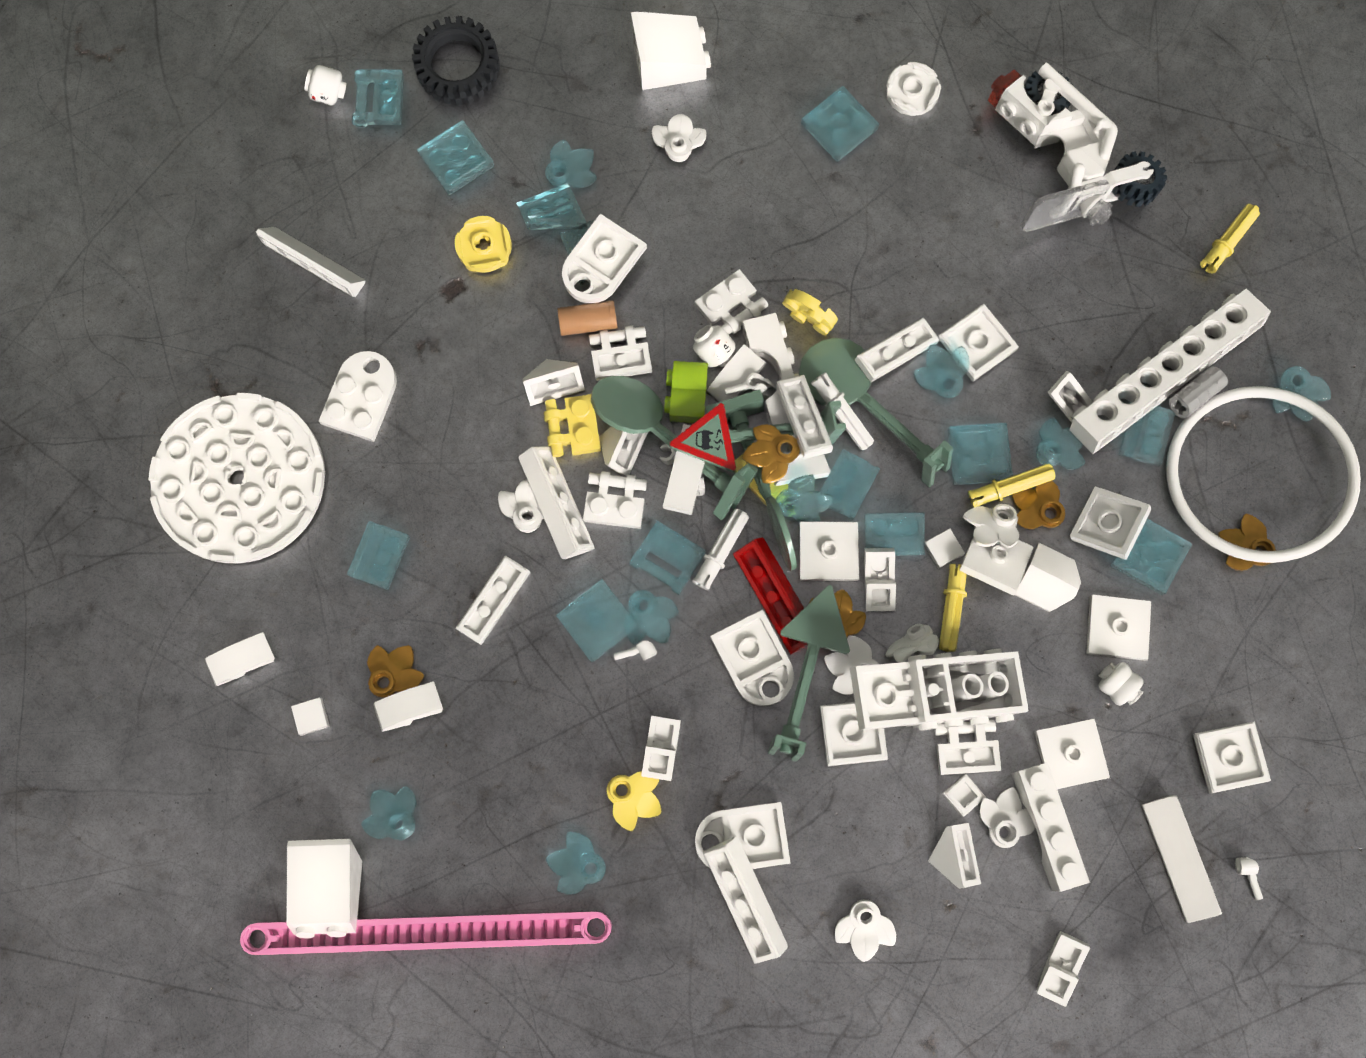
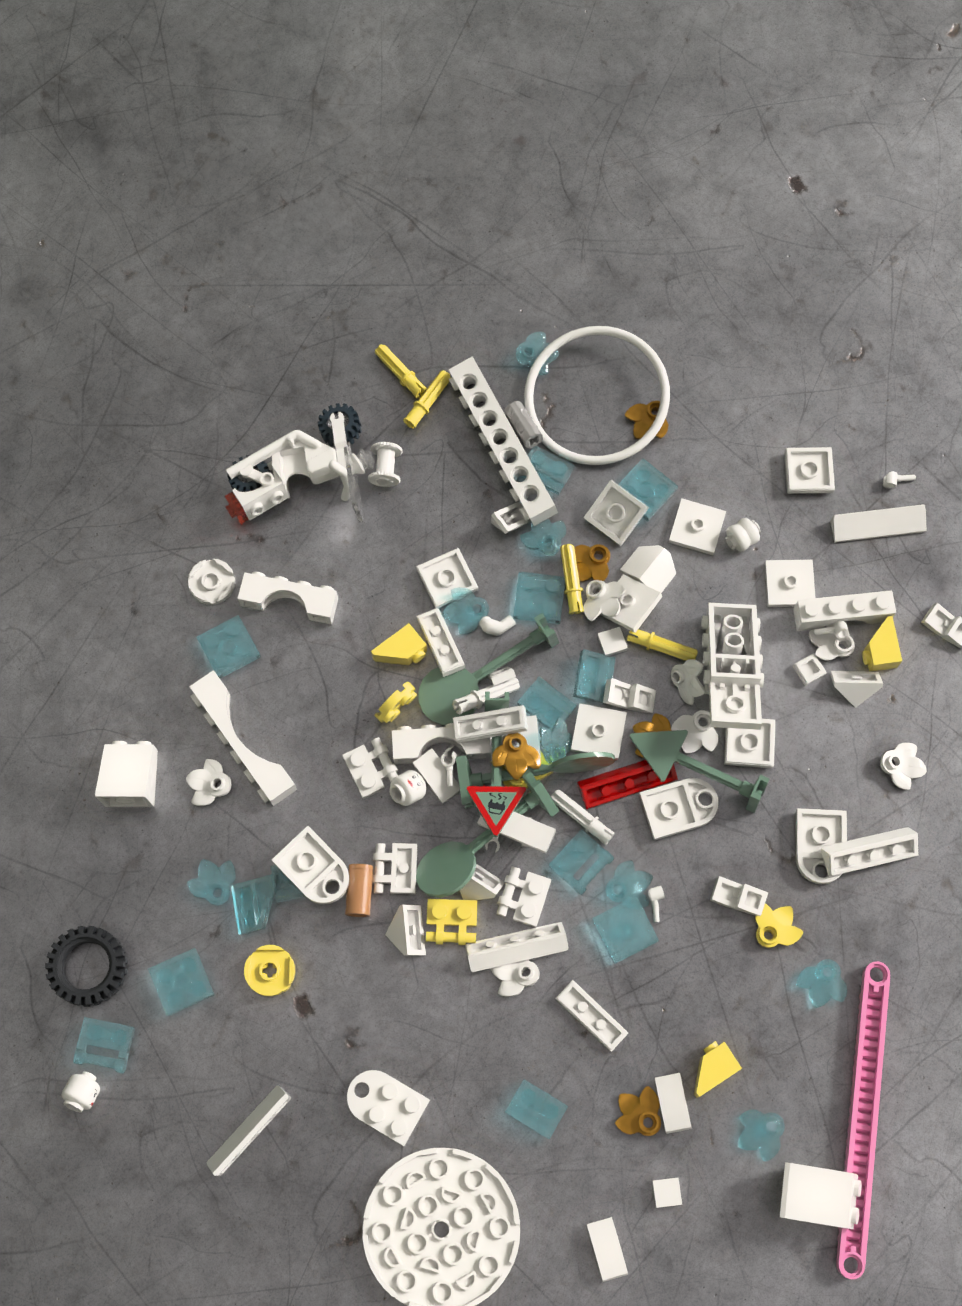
camera: 80 degrees left, 5 degrees down
lime brick [664,361,708,423] -> none
white plate [934,720,1001,775] -> none
none -> white arch [189,670,297,806]
none -> white arch [238,572,338,625]
none -> white hose [368,442,402,487]
none -> light yellow slope [371,623,427,666]
none -> light yellow axle [403,370,451,429]
none -> white arm [479,615,516,636]
none -> white tile [488,667,516,686]
none -> light yellow slope [694,1041,742,1098]
none -> white hand [814,620,849,639]
none -> light yellow slope [862,616,902,672]

